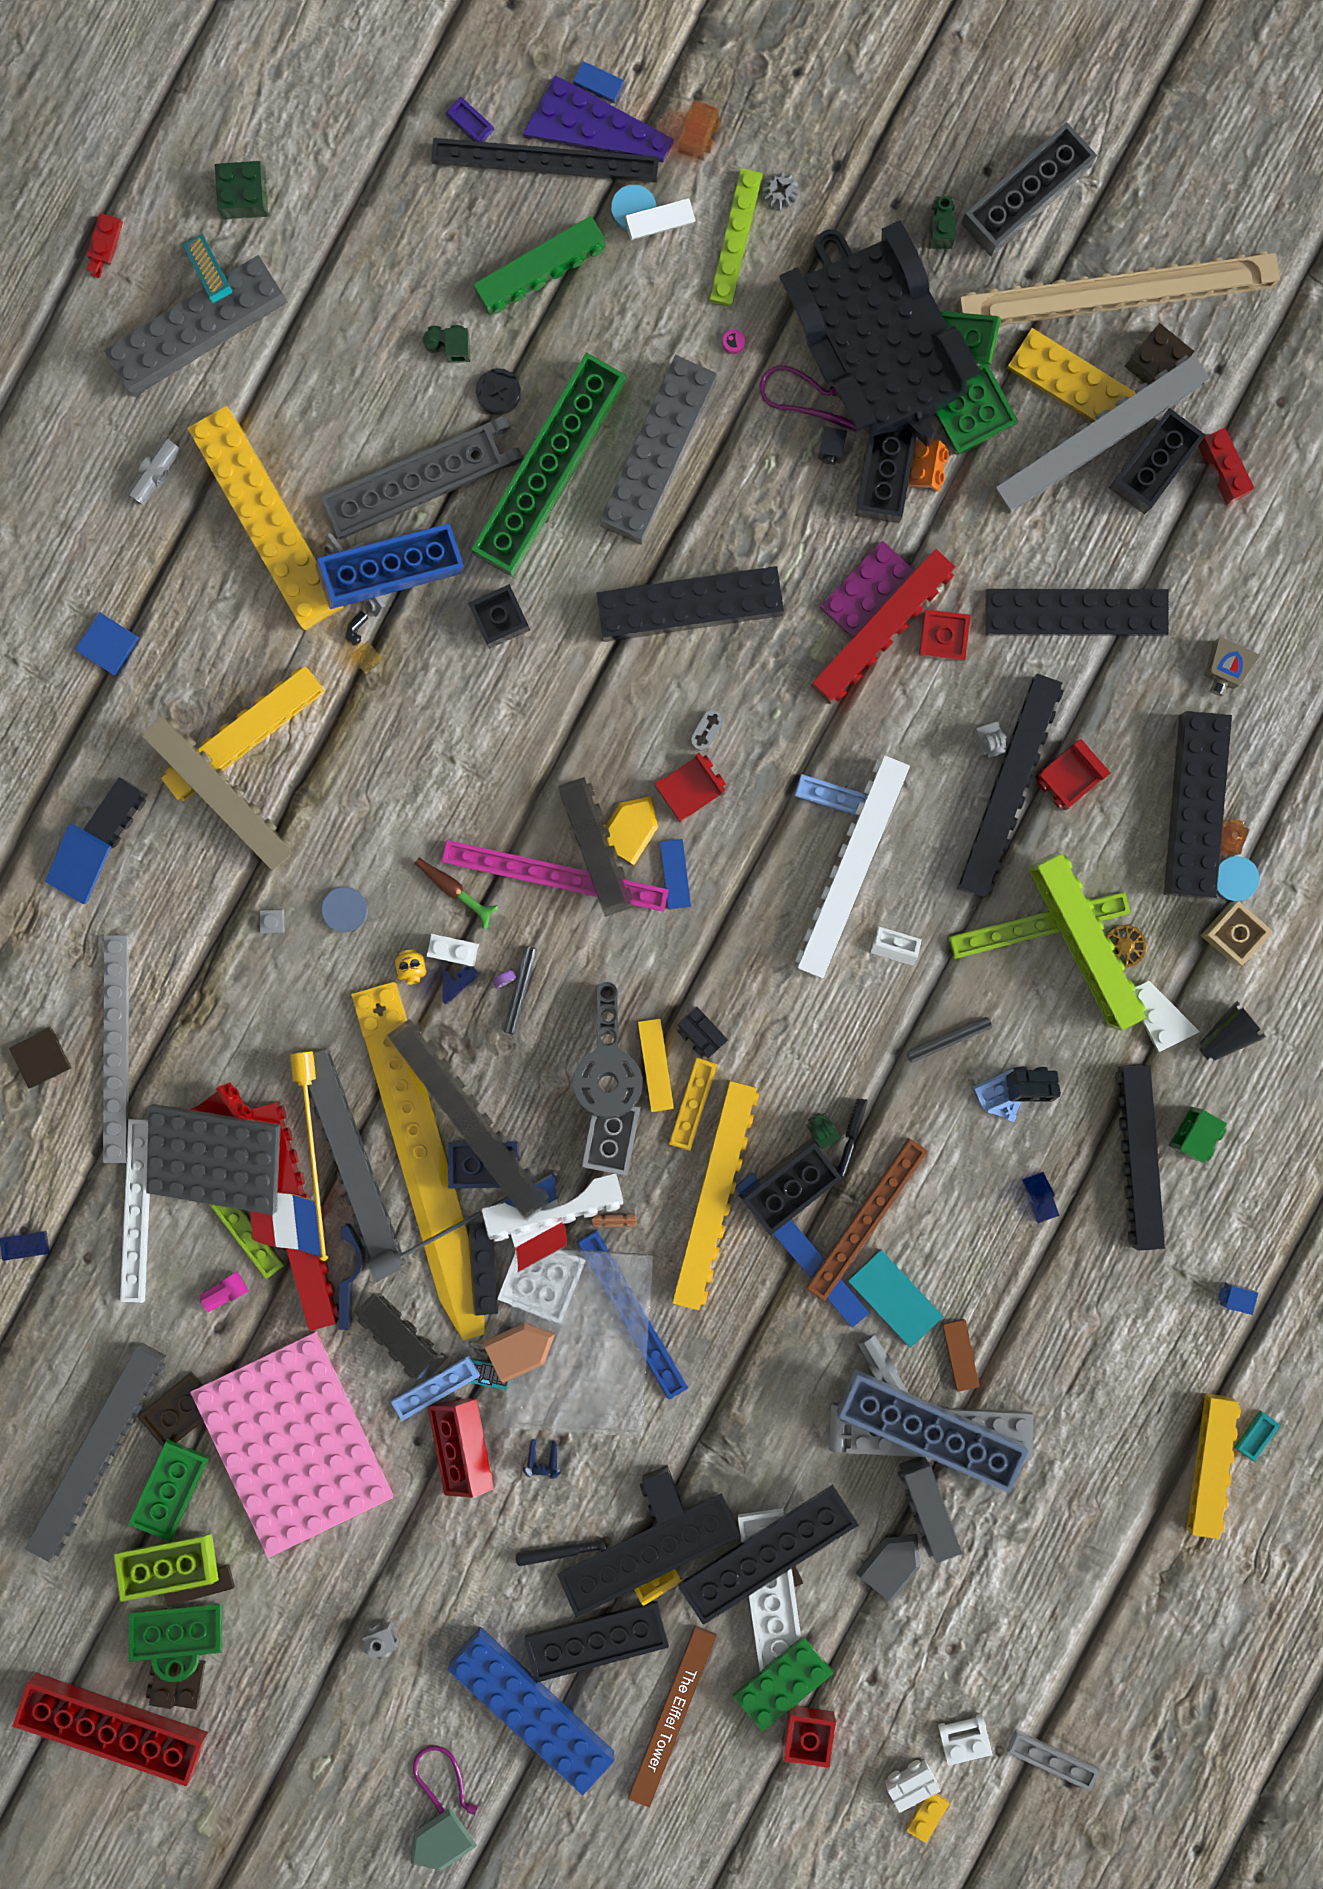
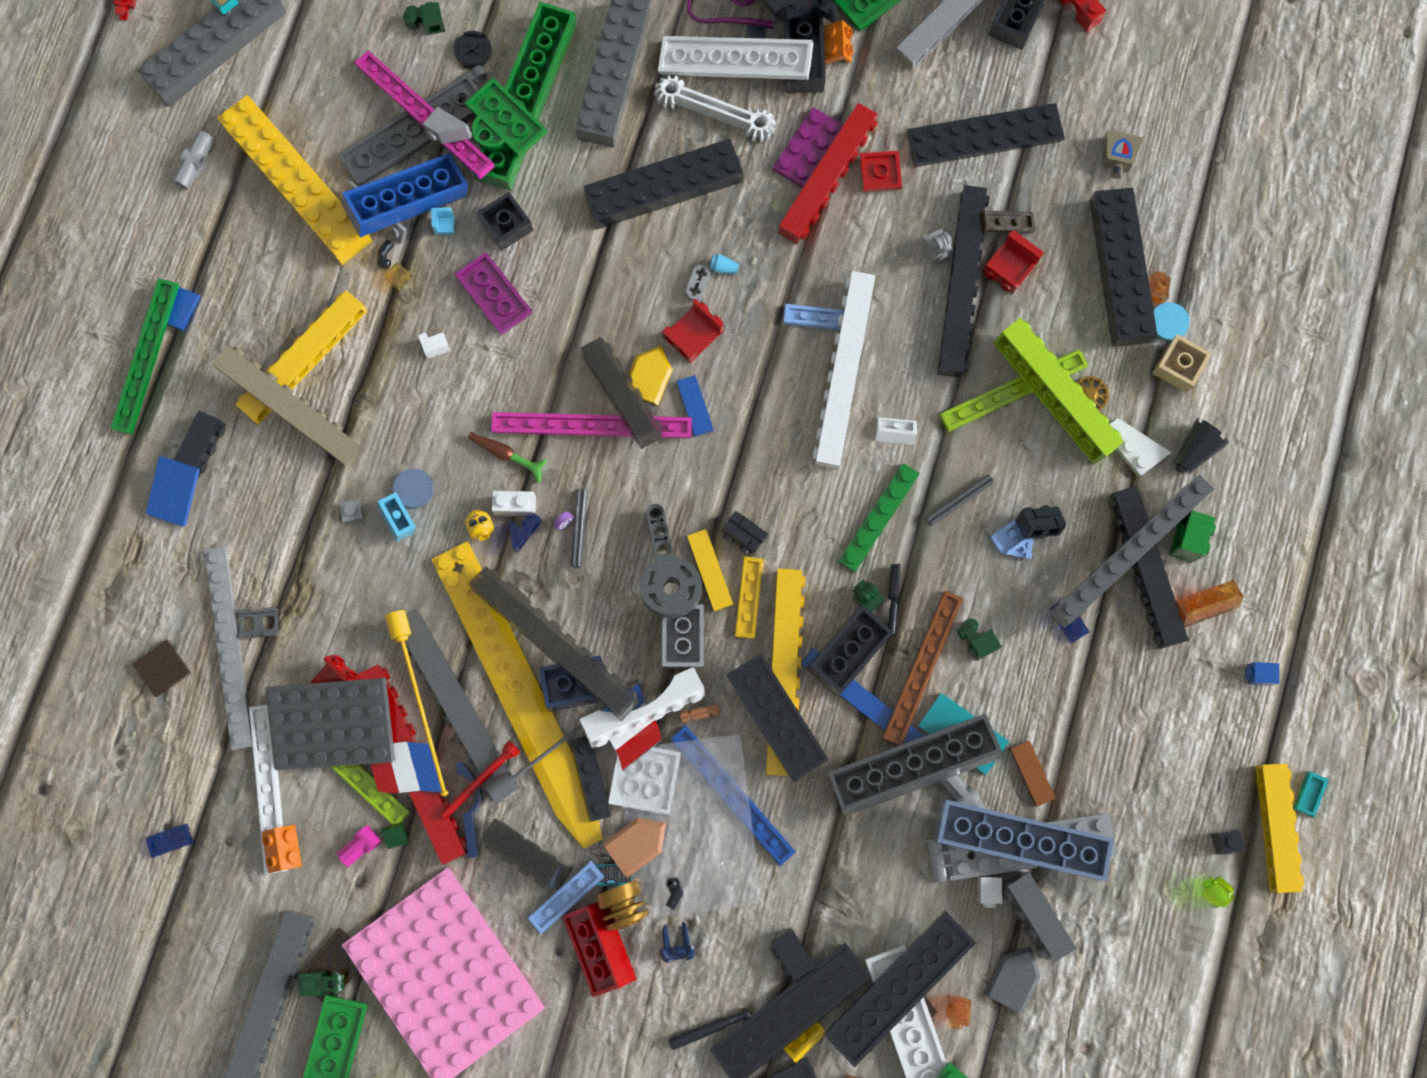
camera: 20 degrees left, 10 degrees down
none -> green plate [110,278,180,435]
none -> dark grey piece [238,607,279,639]
none -> orange bracket [262,825,302,873]
none -> dark green brick [299,971,345,997]
none -> dark pink plate [354,50,495,179]
none -> medium azure brick [377,493,416,542]
none -> dark green tile [381,822,409,849]
none -> white panel [418,333,450,359]
none -> light grey slope [423,107,472,144]
none -> medium azure panel [431,207,455,236]
none -> red piece [440,740,521,820]
none -> magenta plate [454,252,533,336]
none -> green plate [465,78,548,158]
none -> pearl gold wheel [595,880,649,931]
none -> white arm [654,75,776,143]
none -> white plate [658,36,813,80]
none -> black arm [665,877,684,910]
none -> medium azure cone [709,253,739,275]
none -> black plate [726,653,829,782]
none -> dark grey brick [828,713,1002,817]
none -> green plate [838,463,920,573]
none -> clear orange brick [946,995,972,1029]
none -> dark green brick [957,618,1002,661]
none -> white brick [977,877,1002,908]
none -> dark brown tile [980,211,1035,233]
none -> dark grey brick [1050,474,1214,627]
none -> clear orange brick [1176,579,1244,628]
none -> clear neon green head [1202,876,1235,908]
none -> black brick [1211,830,1245,855]

